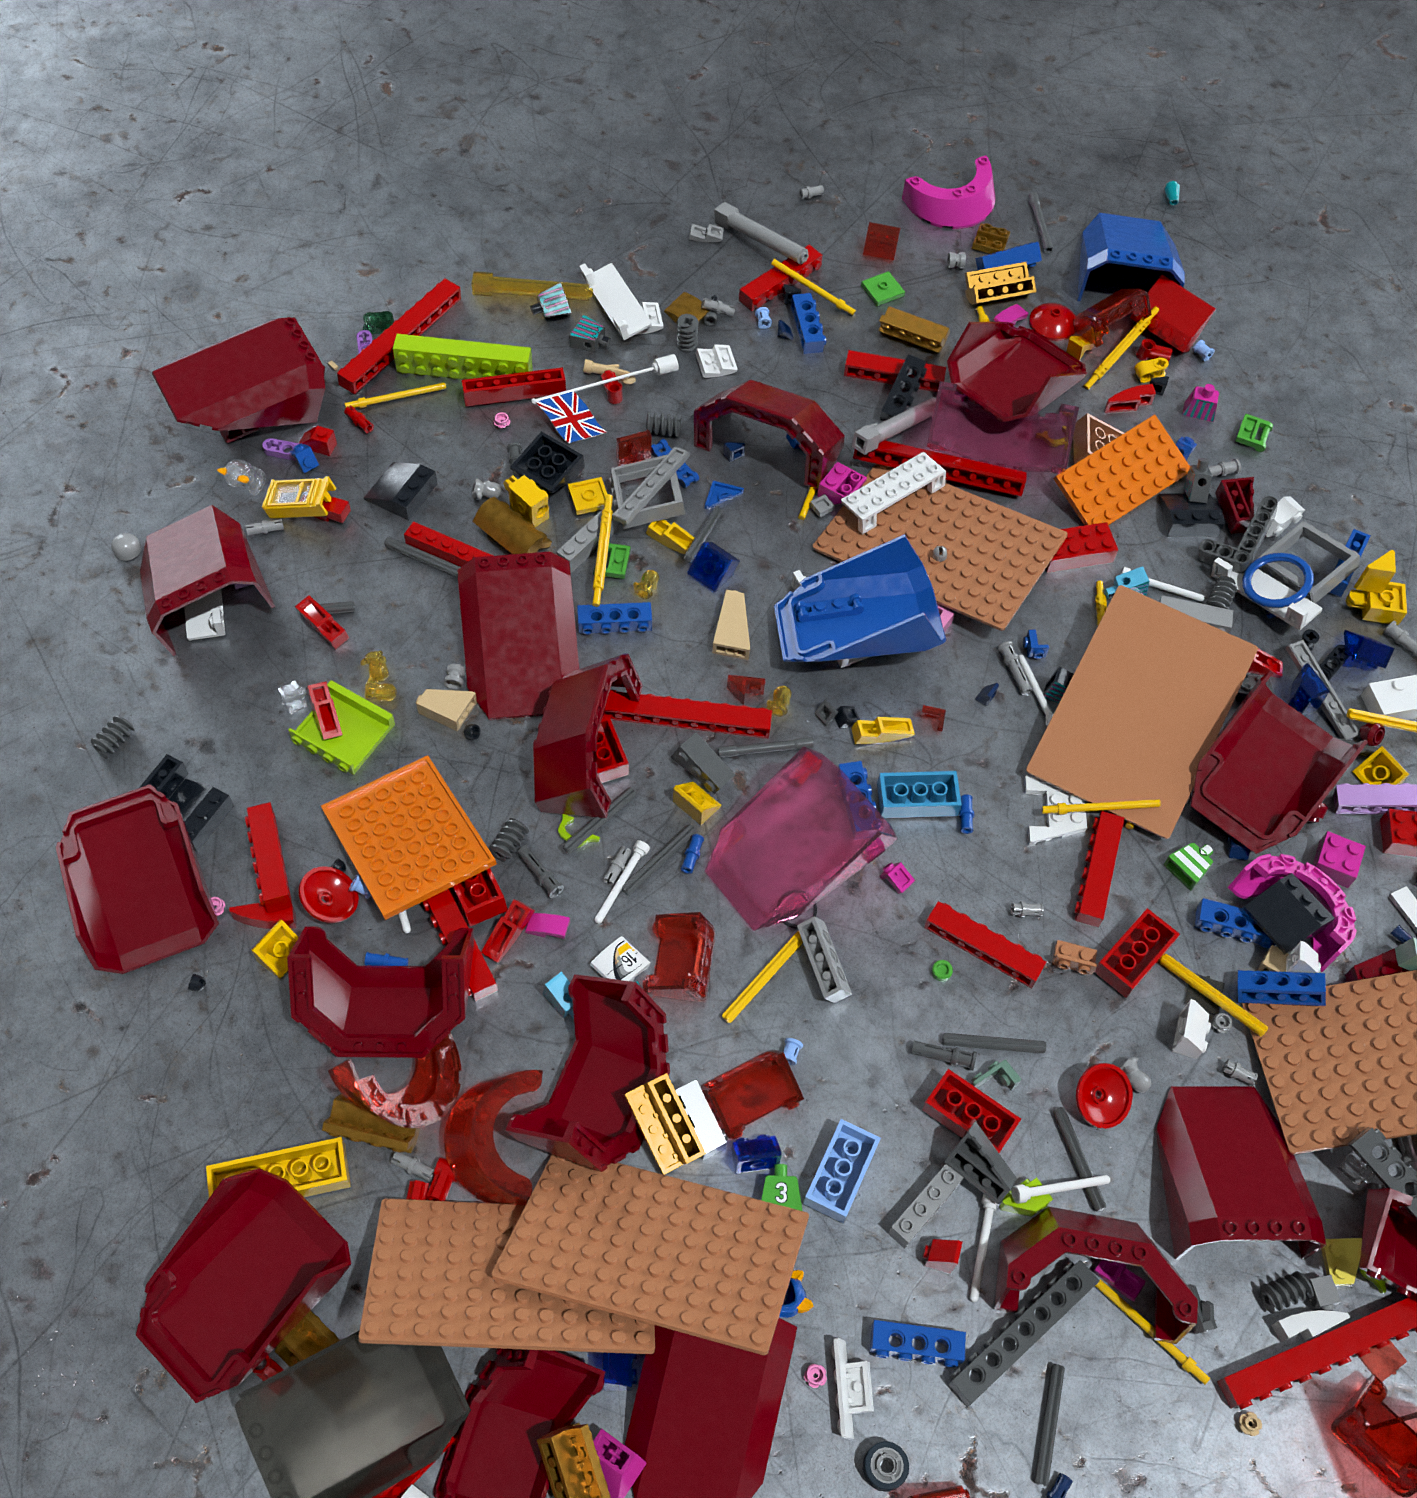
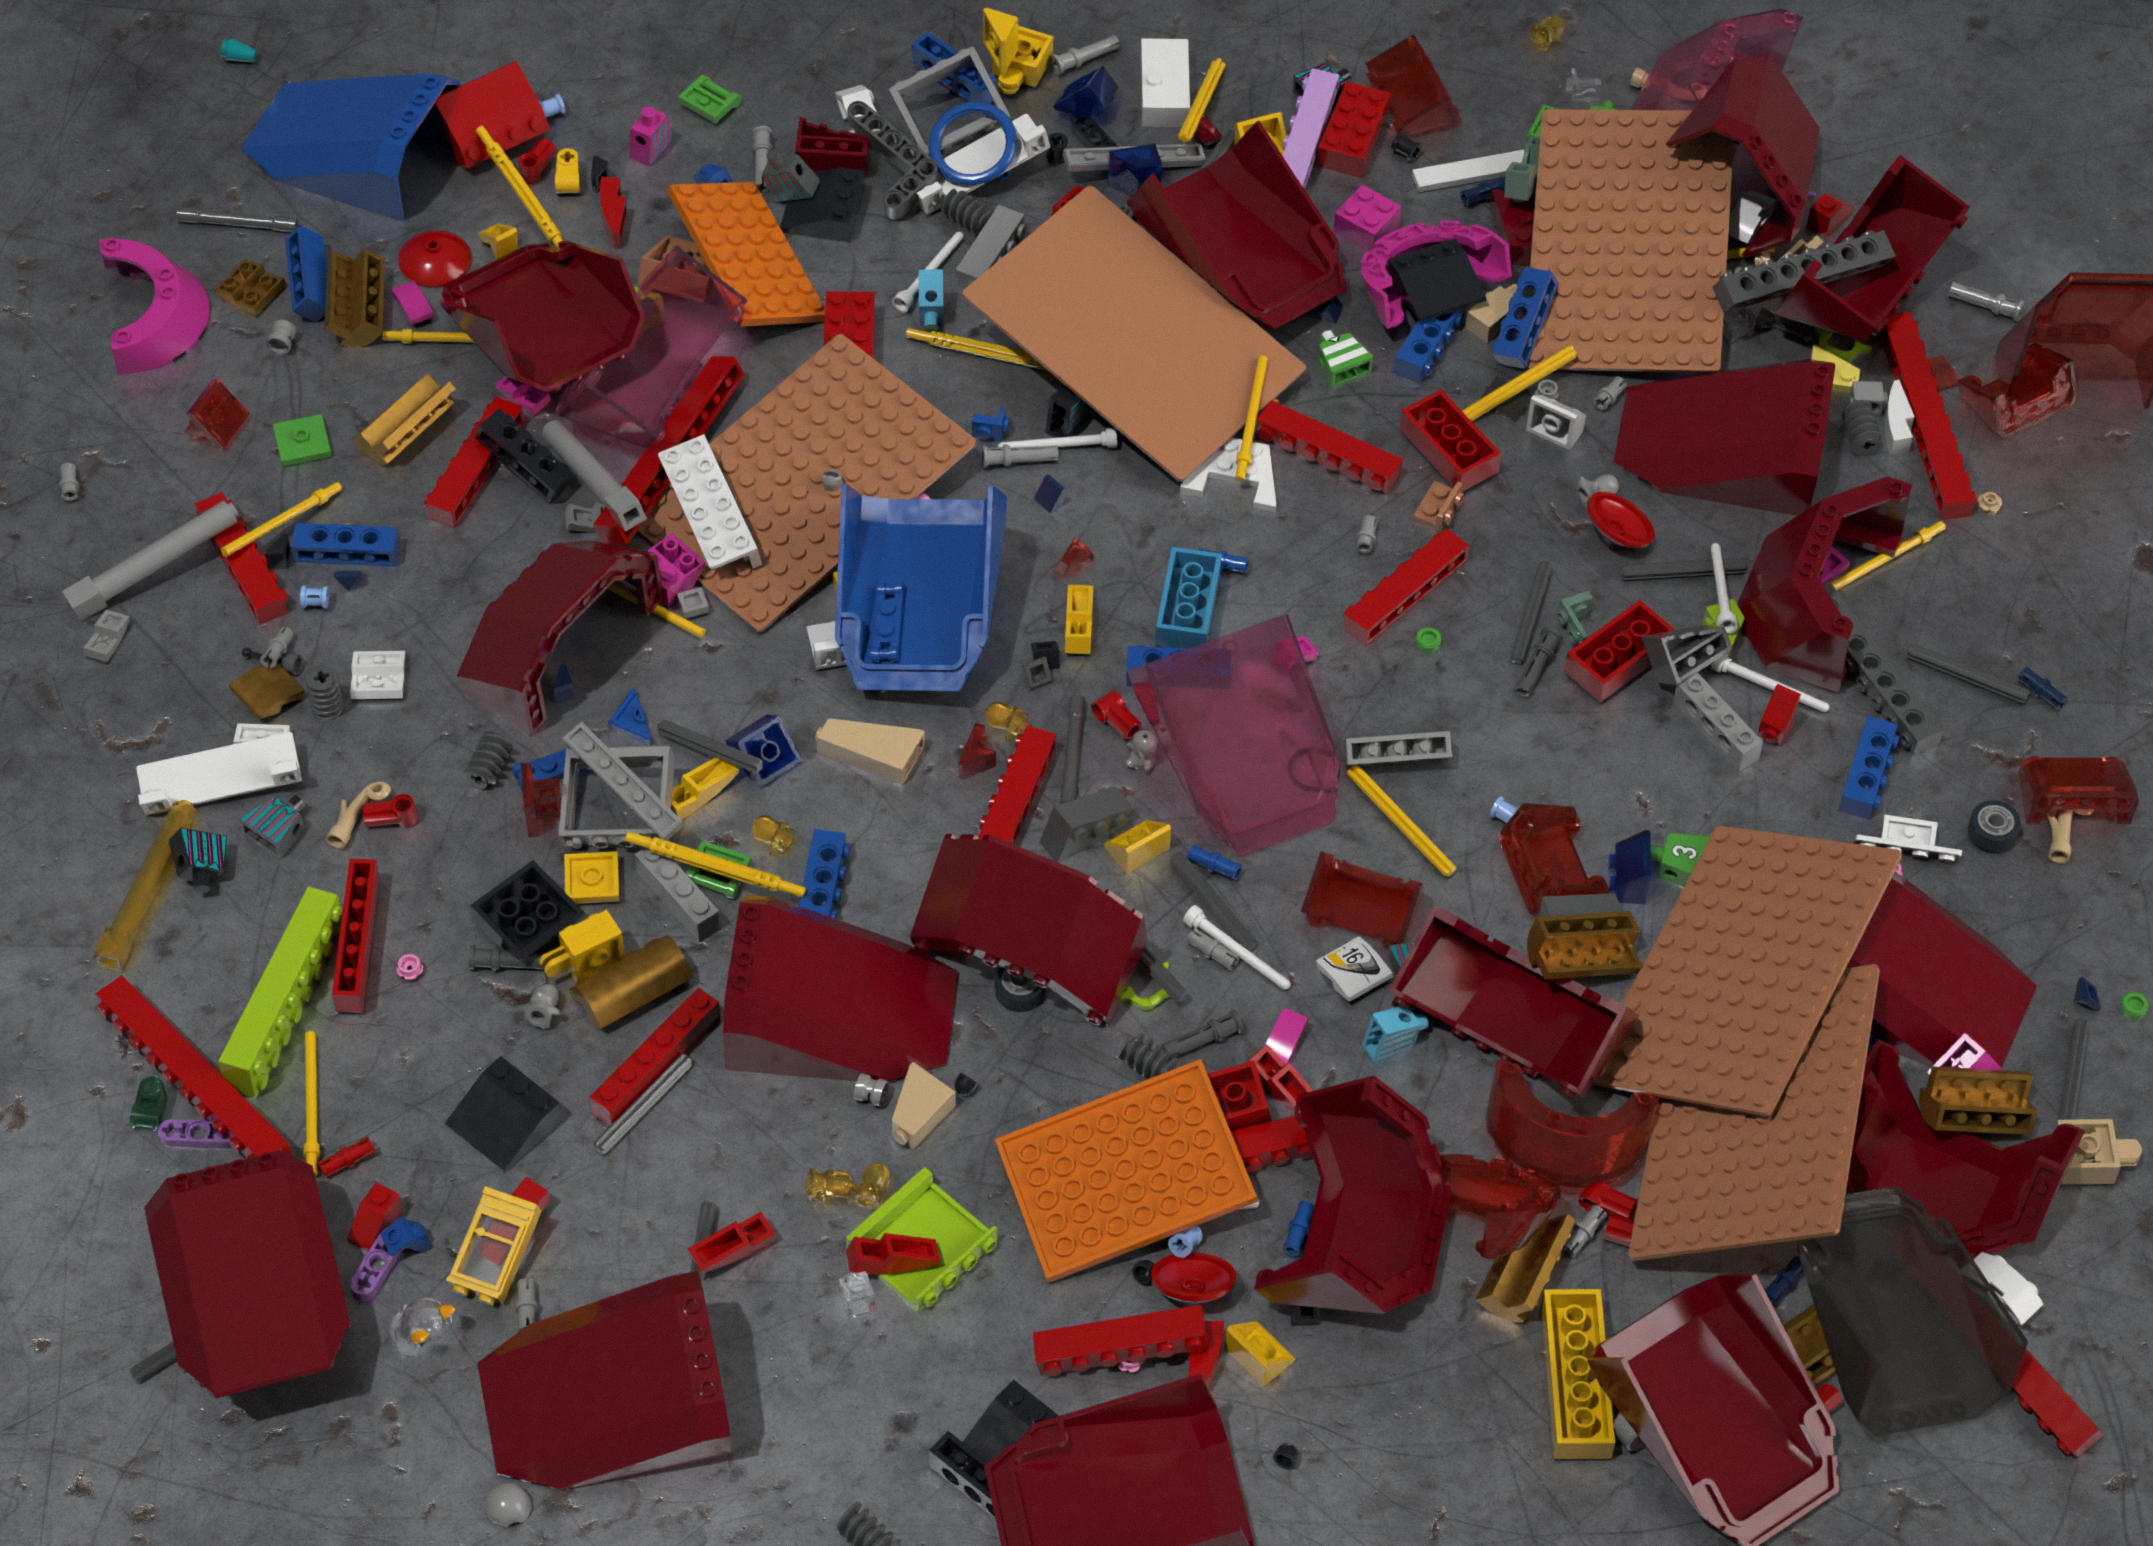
camera: 75 degrees left, 5 degrees down
flag [531,354,679,444] -> none
light blue brick [803,1119,881,1224] -> none
clear red windscreen [1073,289,1152,348] -> none
white slope [1286,941,1321,973] -> none

